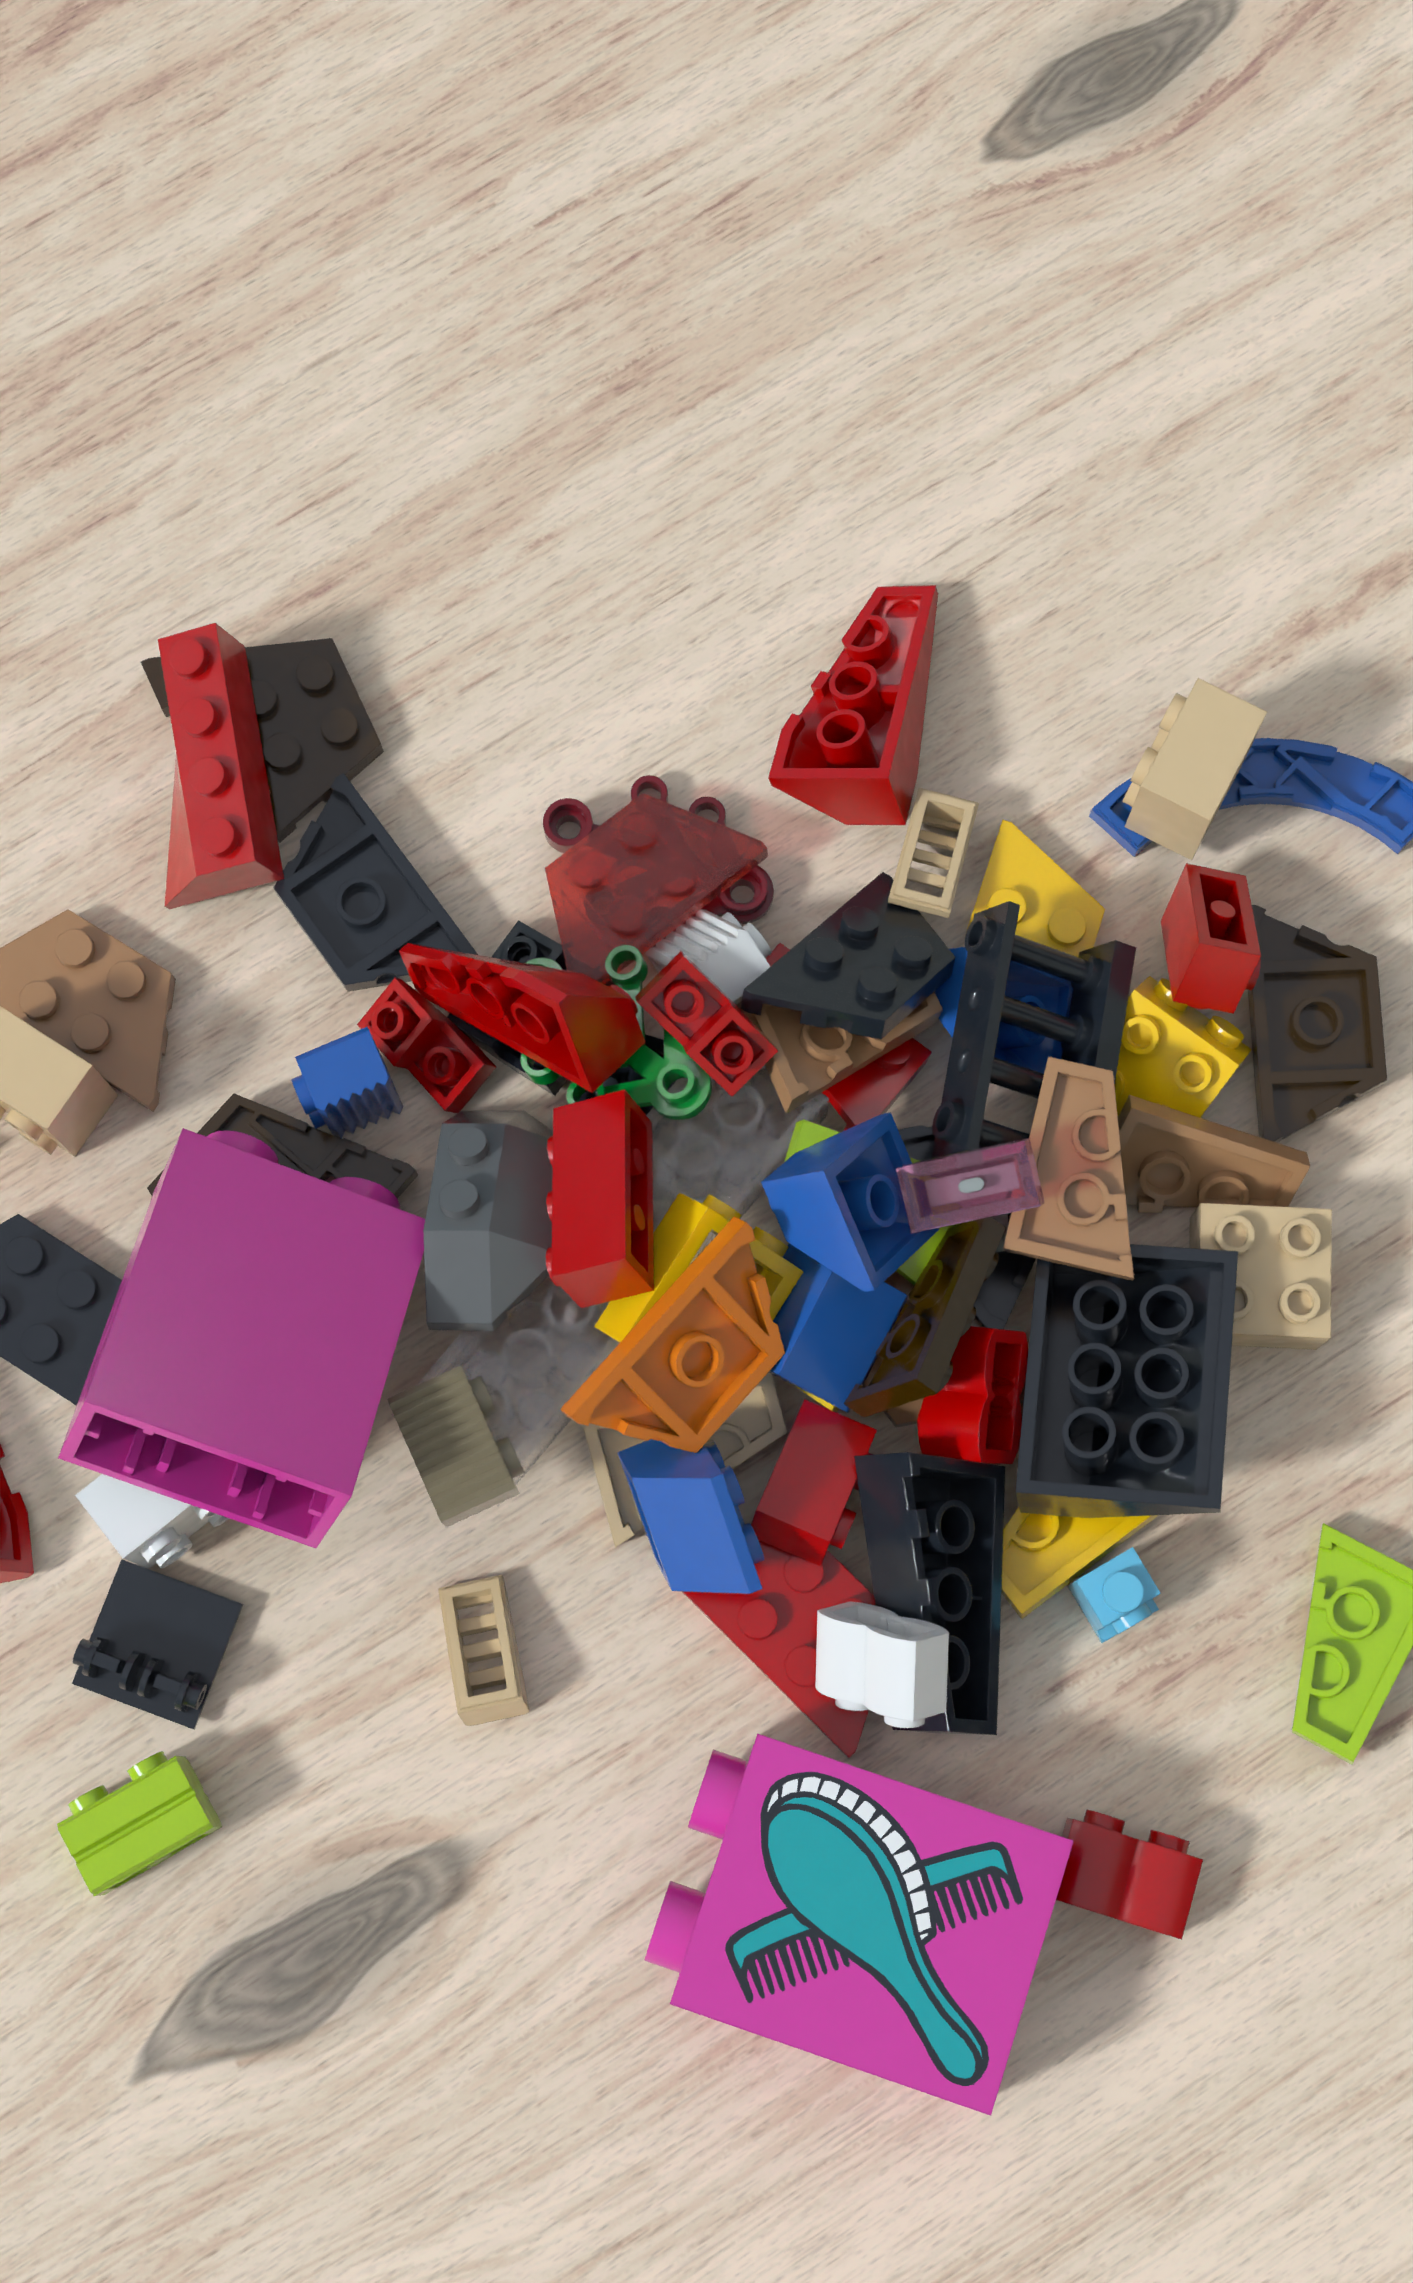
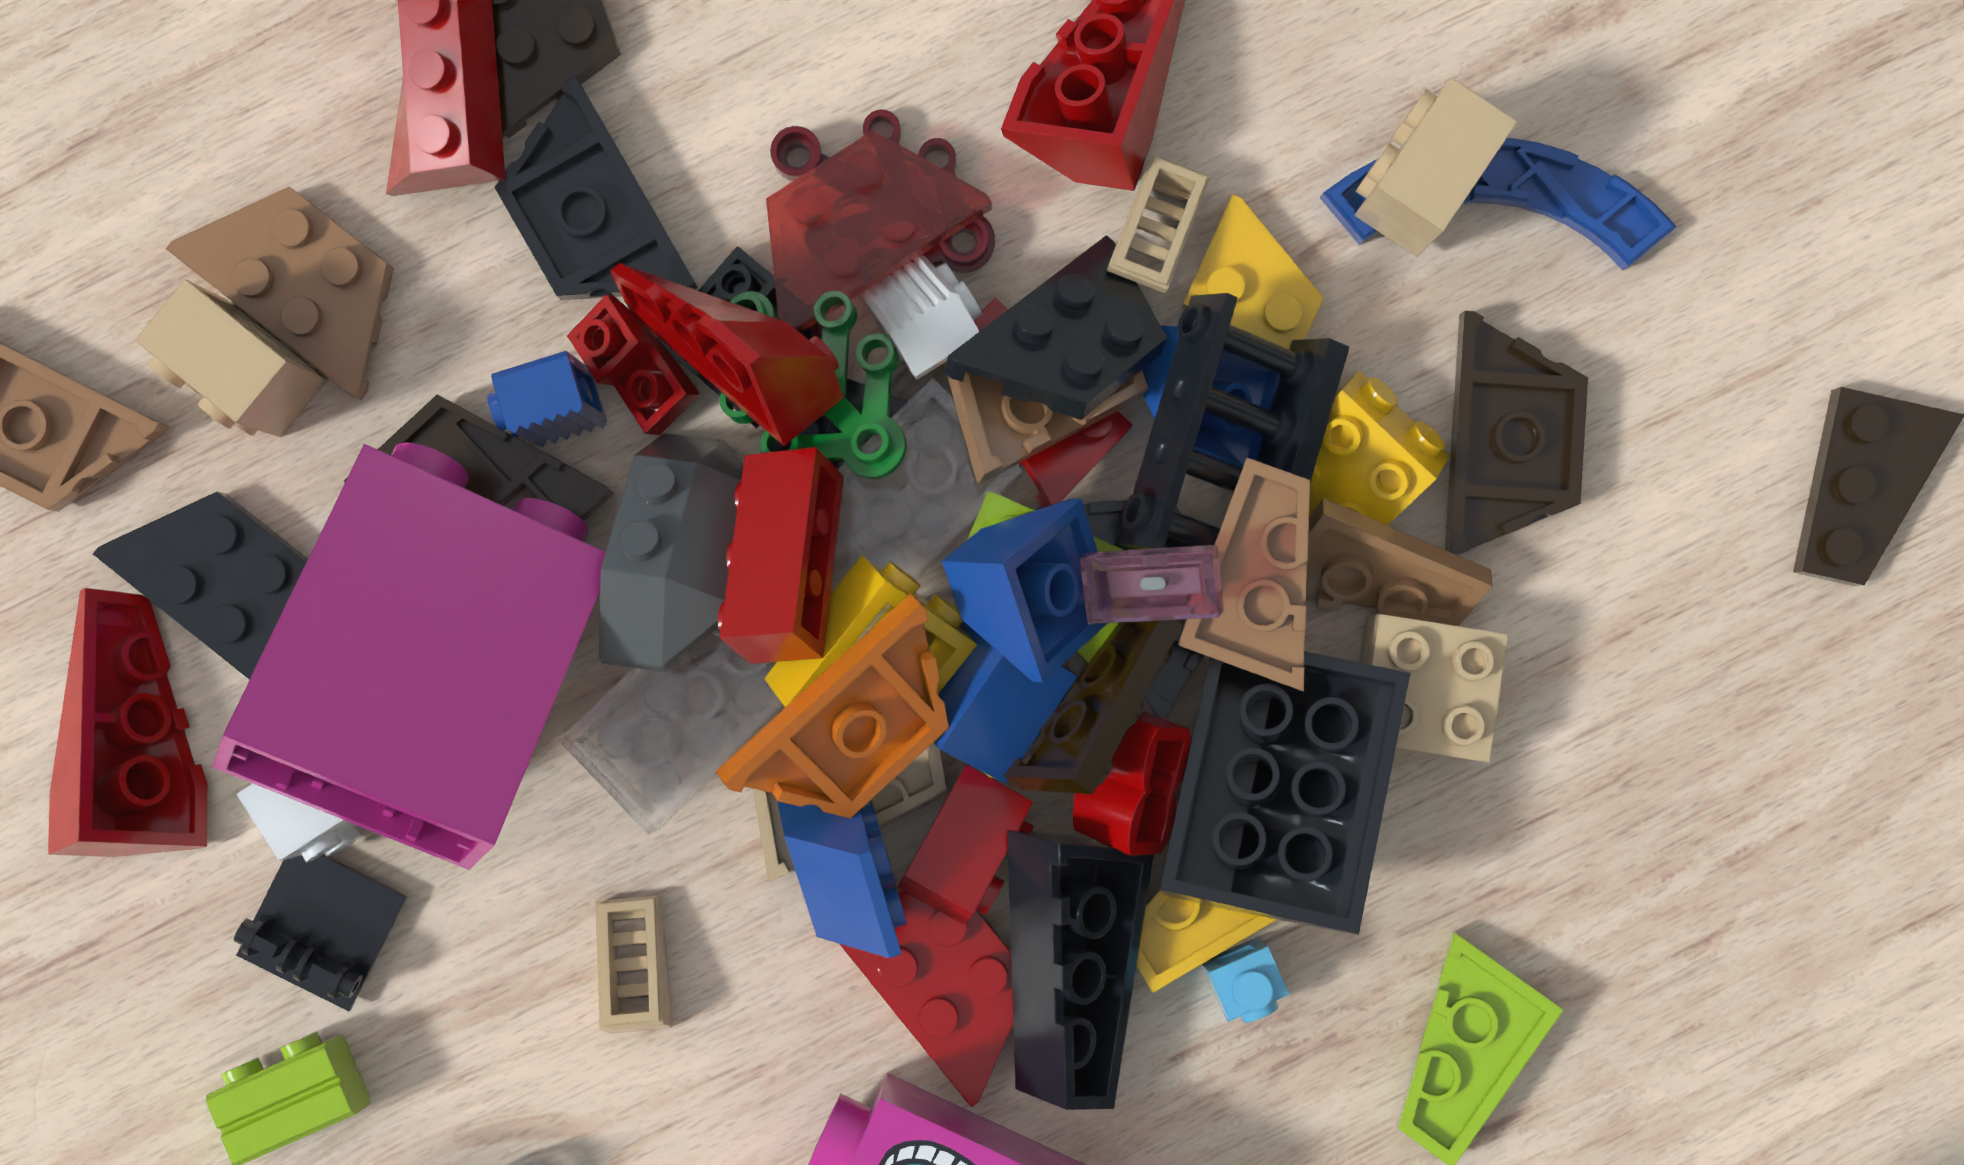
camera: 10 degrees right, 10 degrees up
dark tan brick [387,1366,525,1527] -> none
red slope [635,951,778,1097] -> none
white brick [815,1601,949,1728] -> none
red brick [1161,863,1261,1014] -> none

